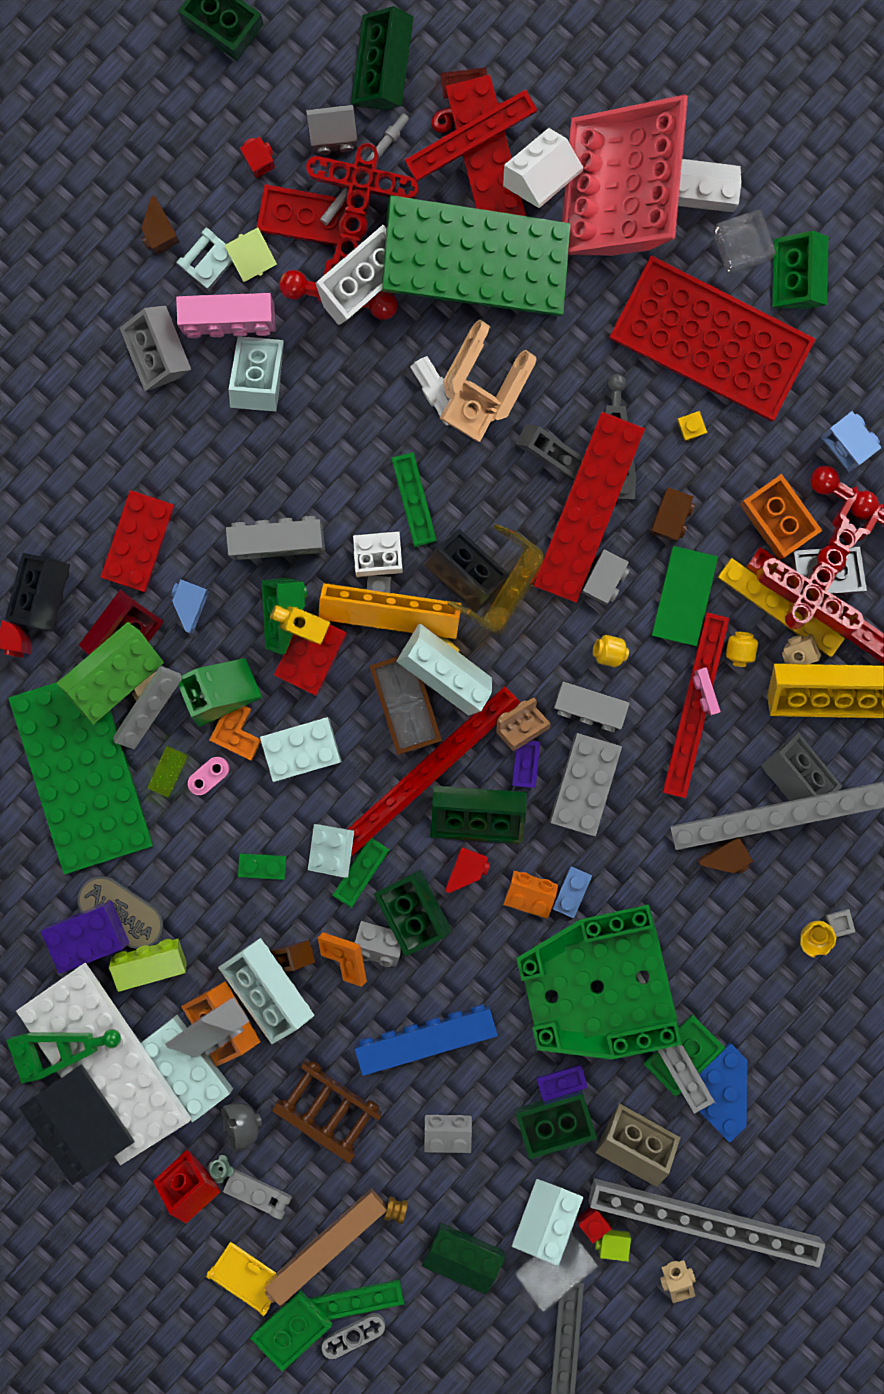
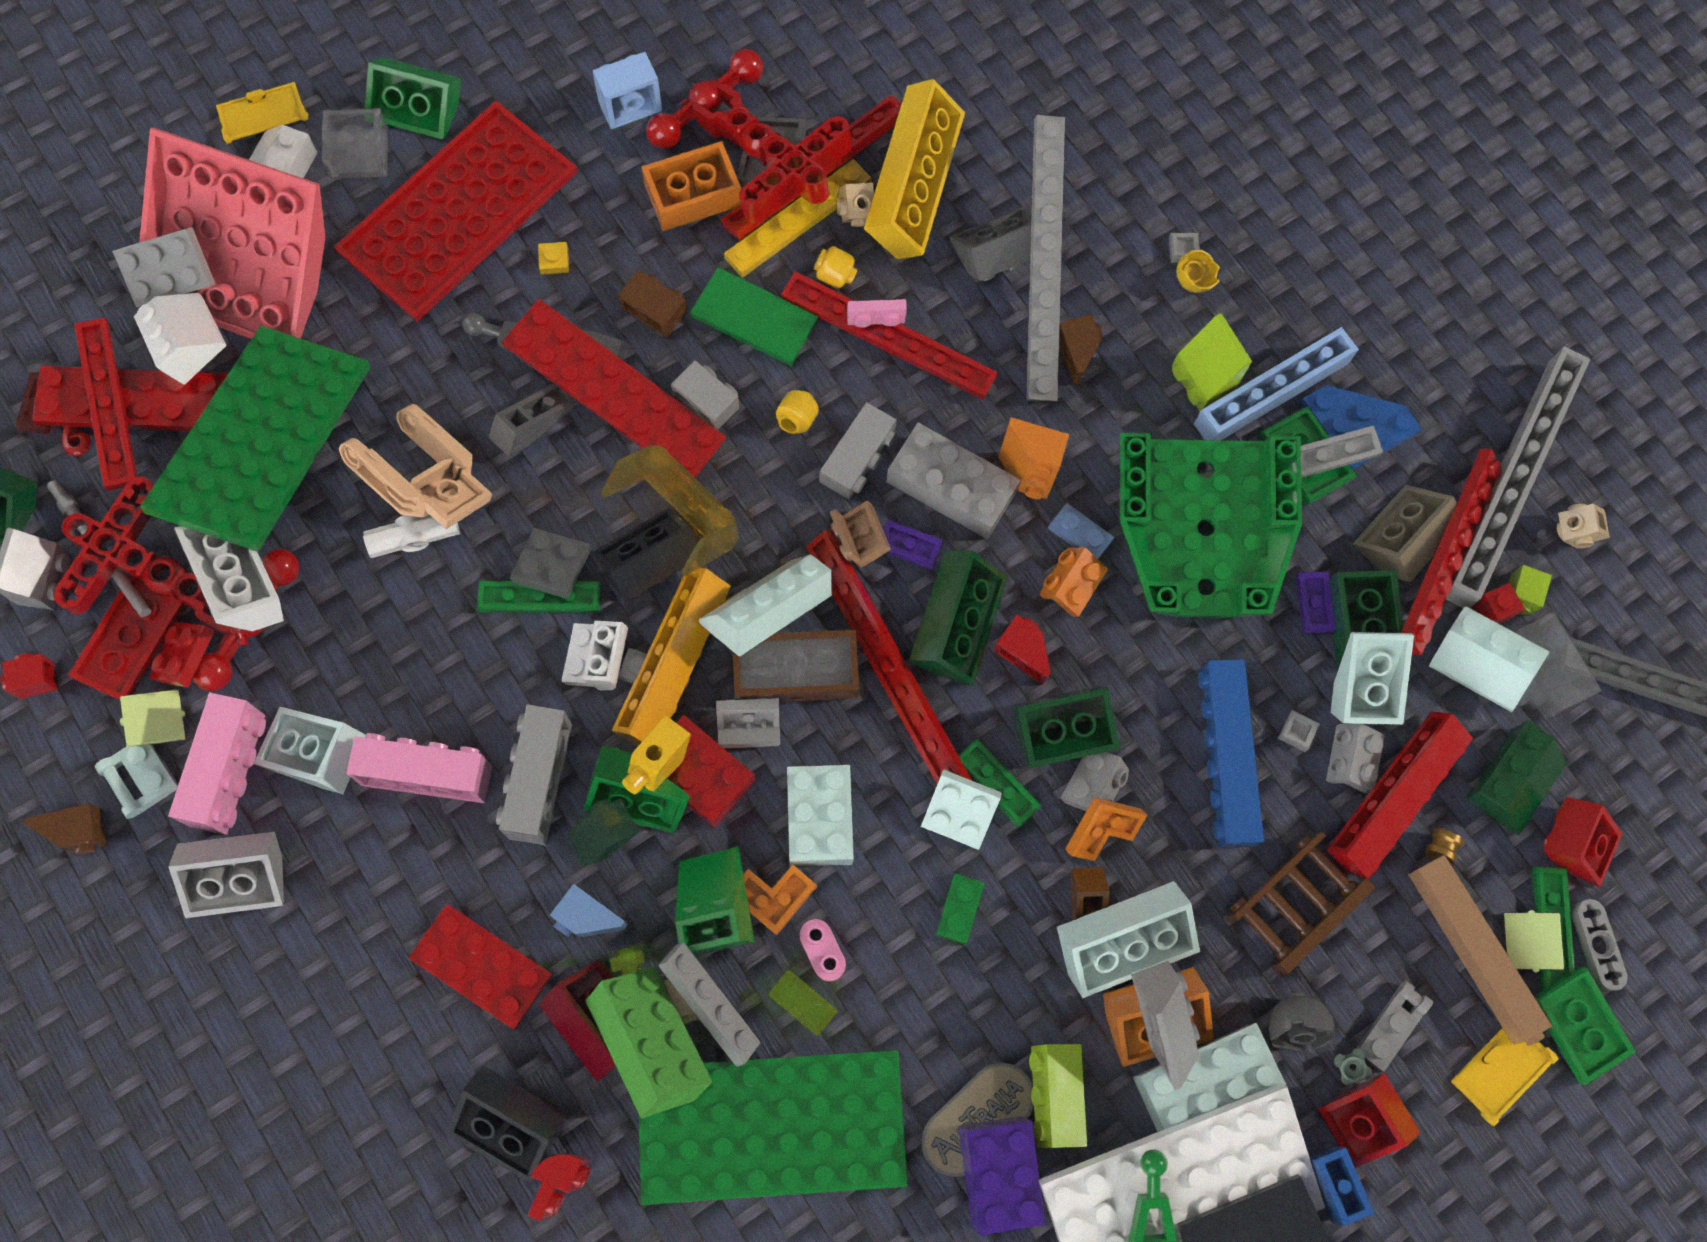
camera: 80 degrees left, 15 degrees down
none -> light grey plate [112,227,215,307]
none -> red plate [149,622,215,687]
none -> yellow door [216,82,309,145]
none -> bright pink brick [346,733,492,803]
none -> dark grey plate [510,528,591,599]
none -> clear green brick [568,799,638,867]
none -> clear neon green plate [609,943,647,975]
none -> light grey bracket [716,698,780,748]
none -> orange slope [999,417,1069,499]
none -> lime slope [1172,313,1252,412]
none -> light blue brick [1194,327,1359,441]
none -> light grey tile [1278,710,1320,752]
none -> blue brick [1309,1147,1374,1226]
none -> red brick [1327,711,1473,879]
none -> light aqua slope [1331,632,1414,724]
none -> red plate [1401,449,1501,655]
none -> yellowish green piece [1504,910,1564,973]
none -> red slope [1543,797,1623,887]

